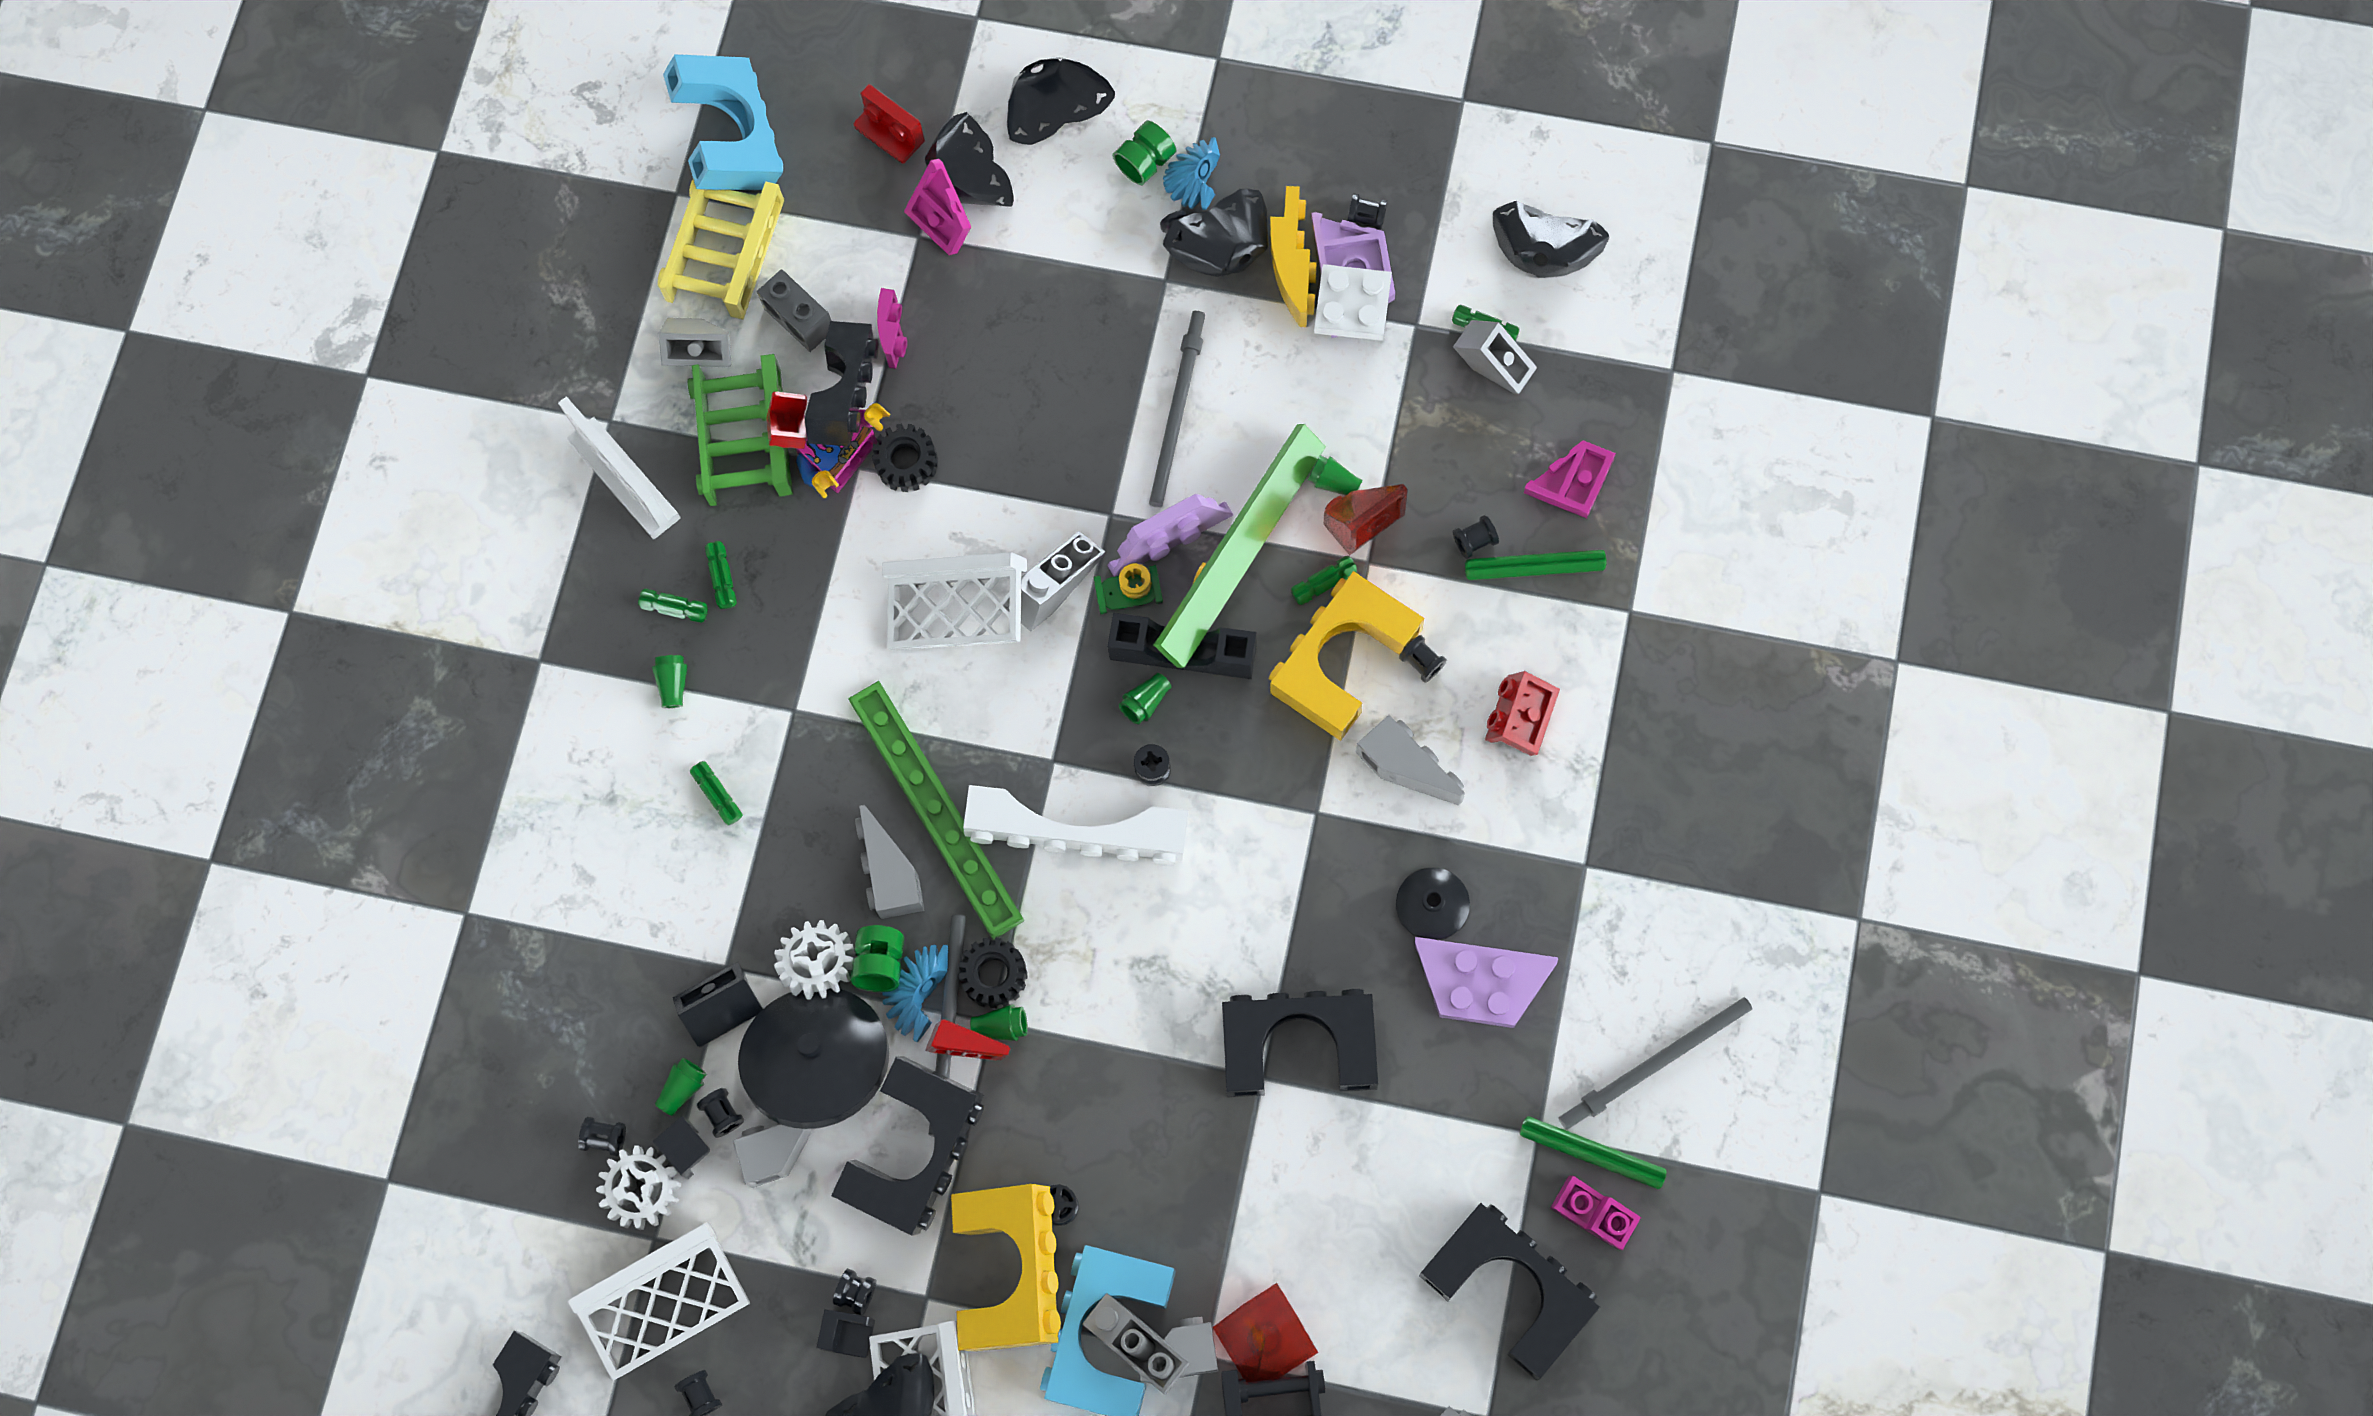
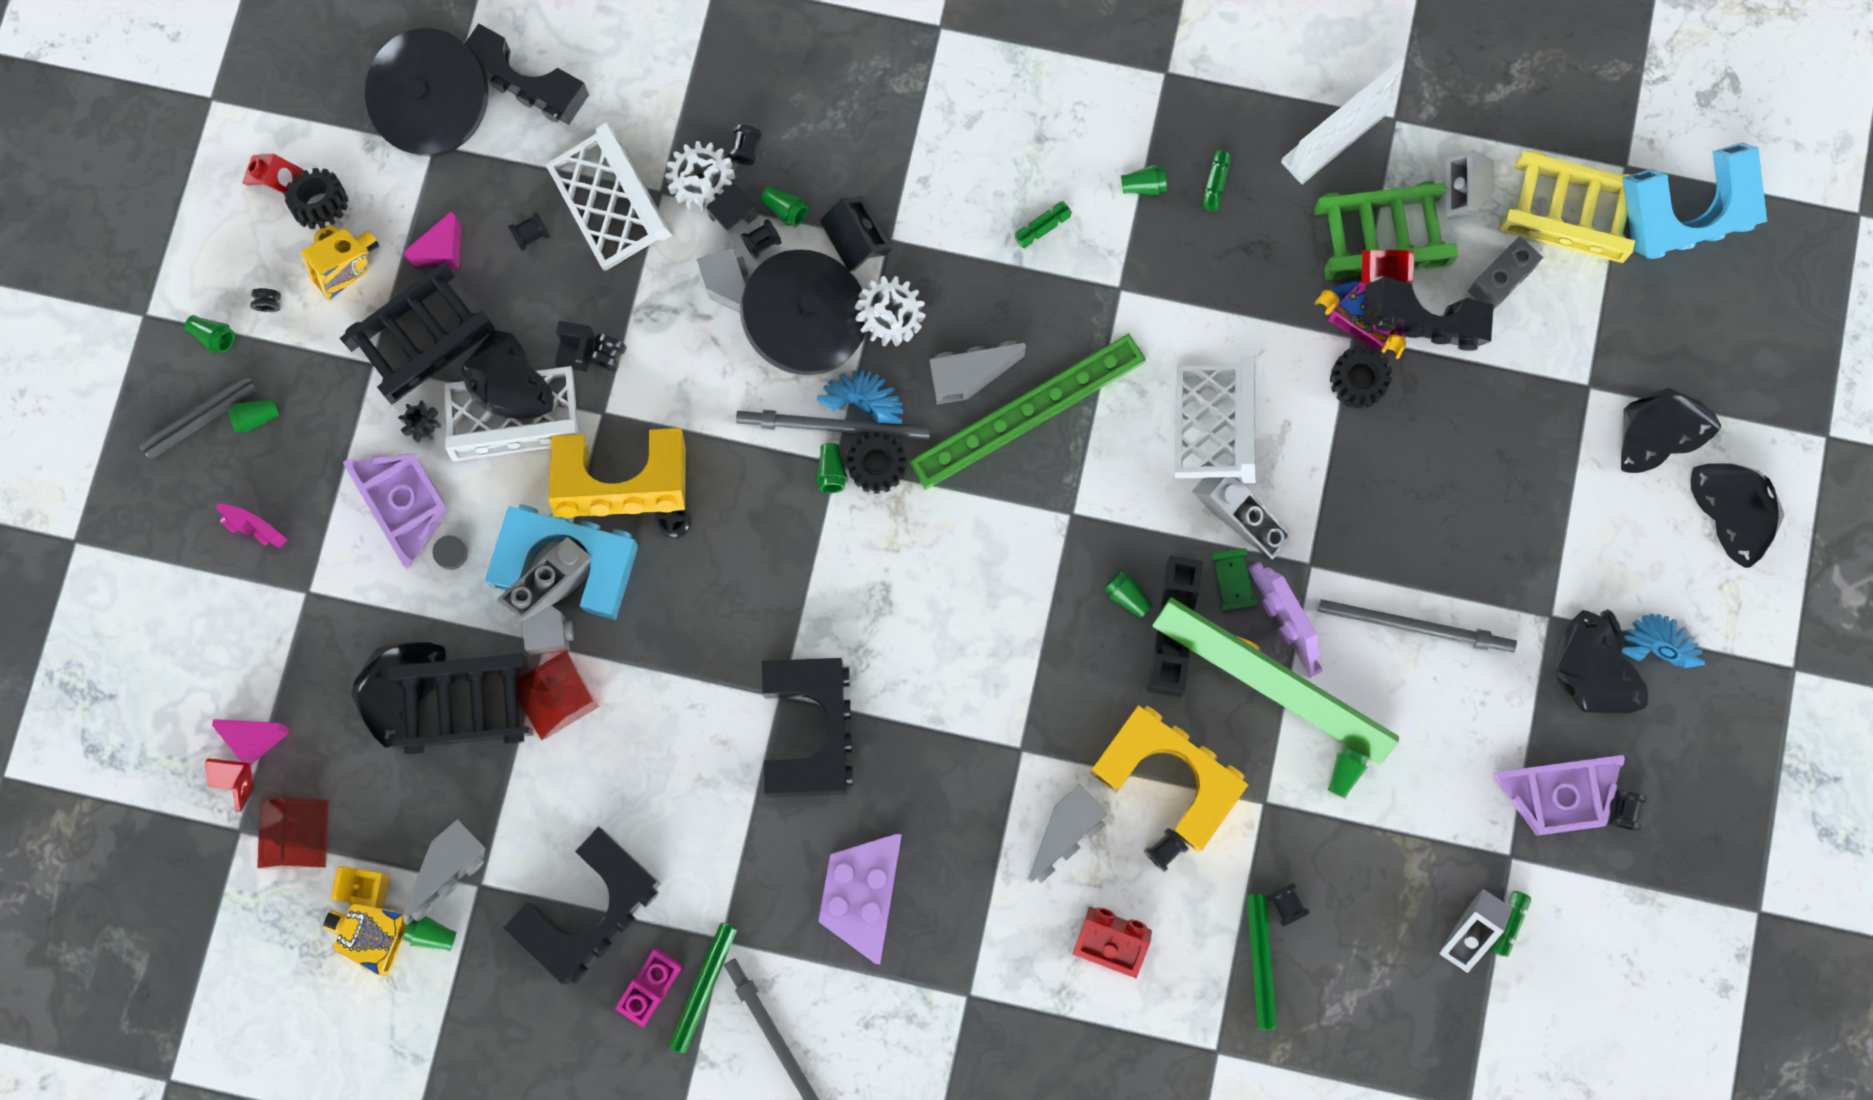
camera: 85 degrees right, 5 degrees up
green axle [705,541,737,609] -> none
black arch [831,1056,984,1236] -> none
green wheel [851,925,904,992] -> none
red bracket [853,84,925,164] -> none
dark pink slope [877,288,907,369] -> none
dark pink wing [904,159,971,255] -> none
red slope [925,1019,1011,1061] -> none
white arch [963,785,1188,865] -> none
green wheel [1112,120,1177,186] -> none
yellow bush [1119,563,1151,599] -> none
black wheel [1134,744,1171,786] -> none
yellow slope [1270,186,1317,327] -> none
green axle [1291,556,1357,605] -> none
white plate [1314,264,1392,341] -> none
clear red slope [1323,484,1408,556] -> none
black dish [1396,868,1470,940] -> none
black piece [1493,201,1609,278] -> none
dark pink wing [1524,440,1616,519] -> none

